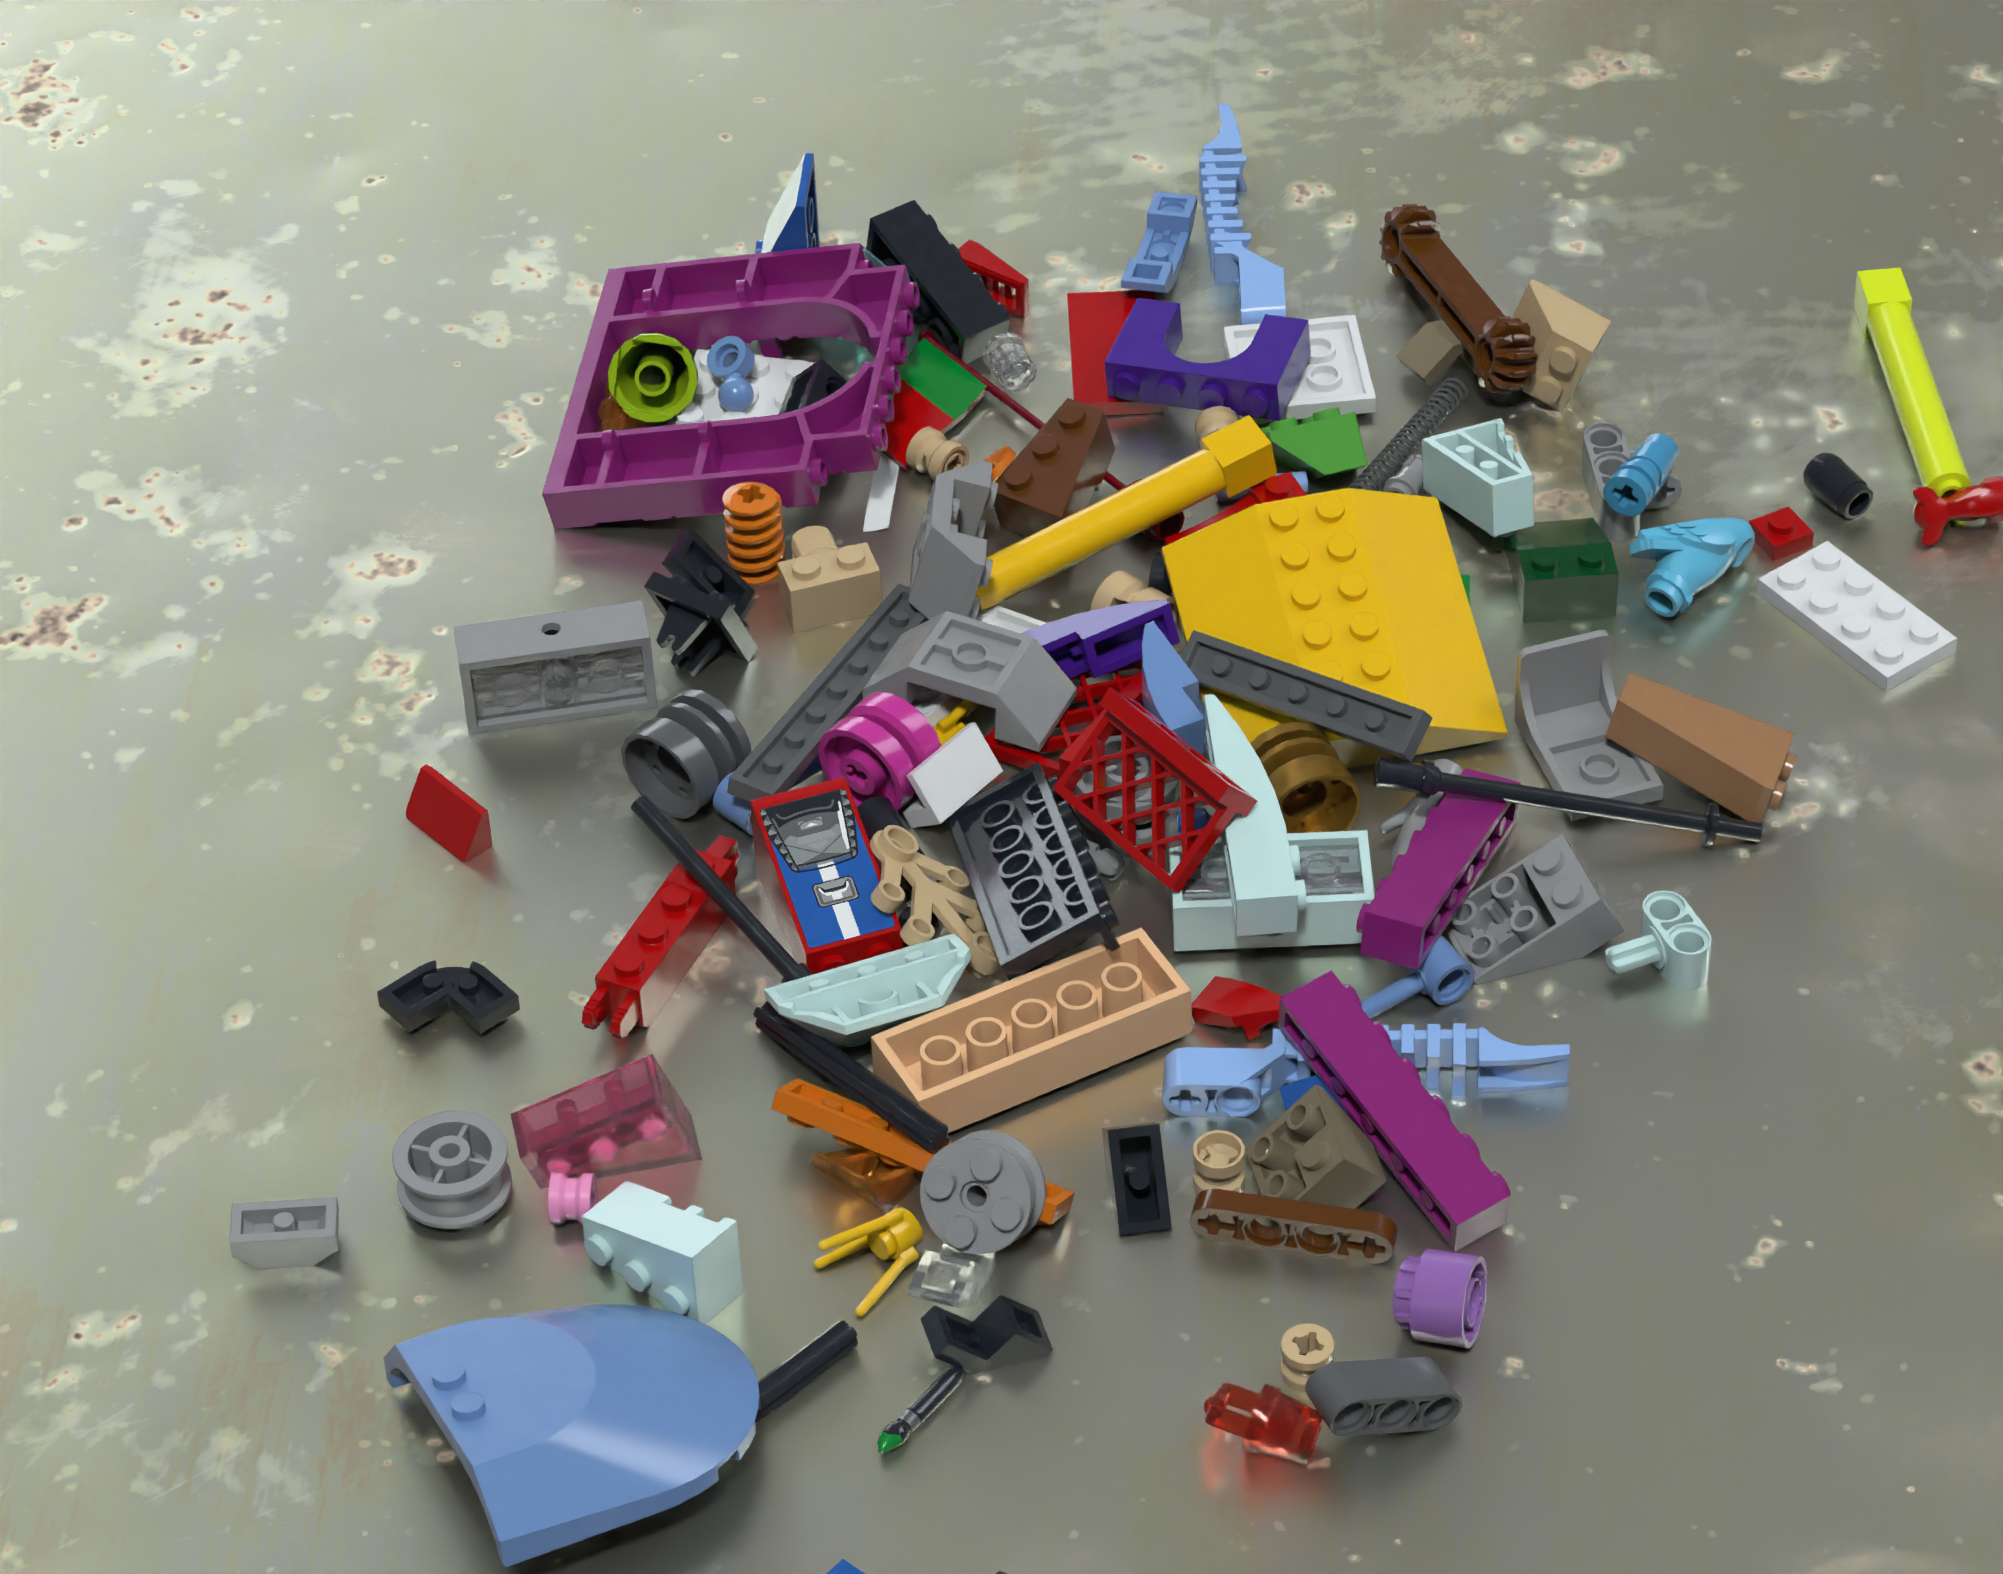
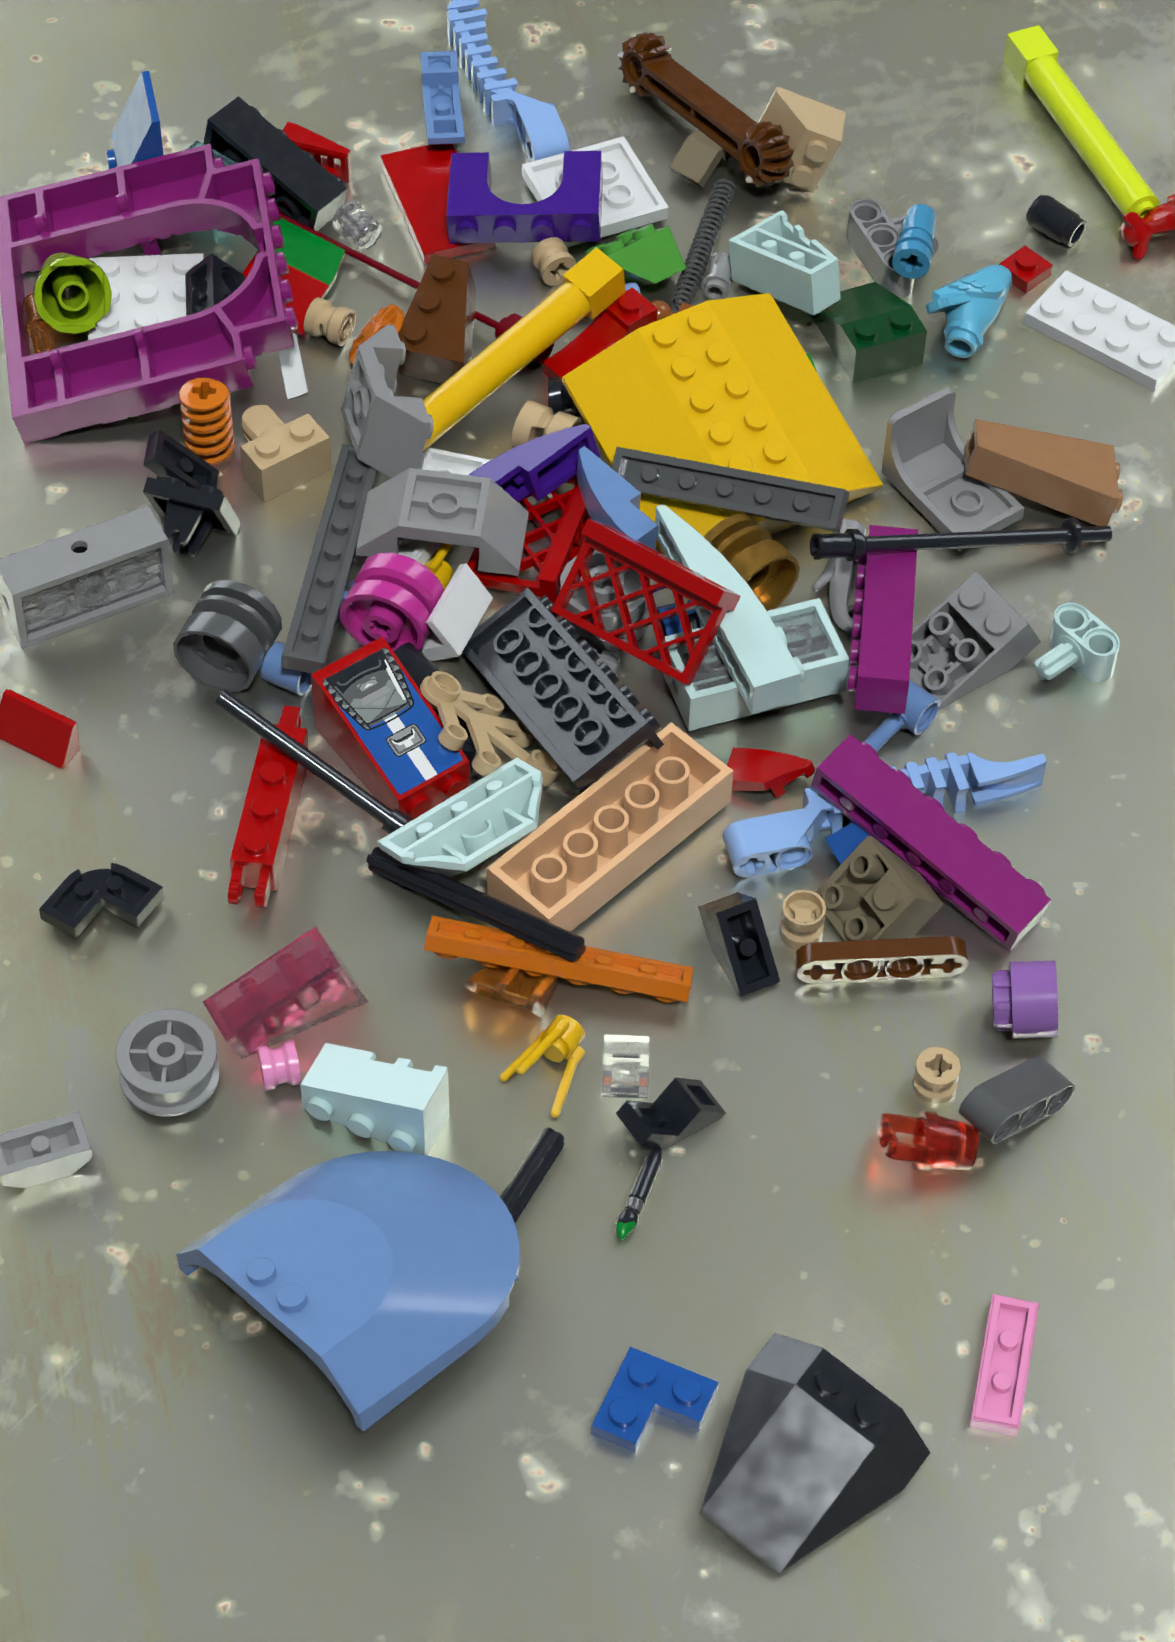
camera: 20 degrees left, 10 degrees up
medium blue plate [707,336,755,412] -> none
light grey wheel [920,1130,1046,1254] -> none

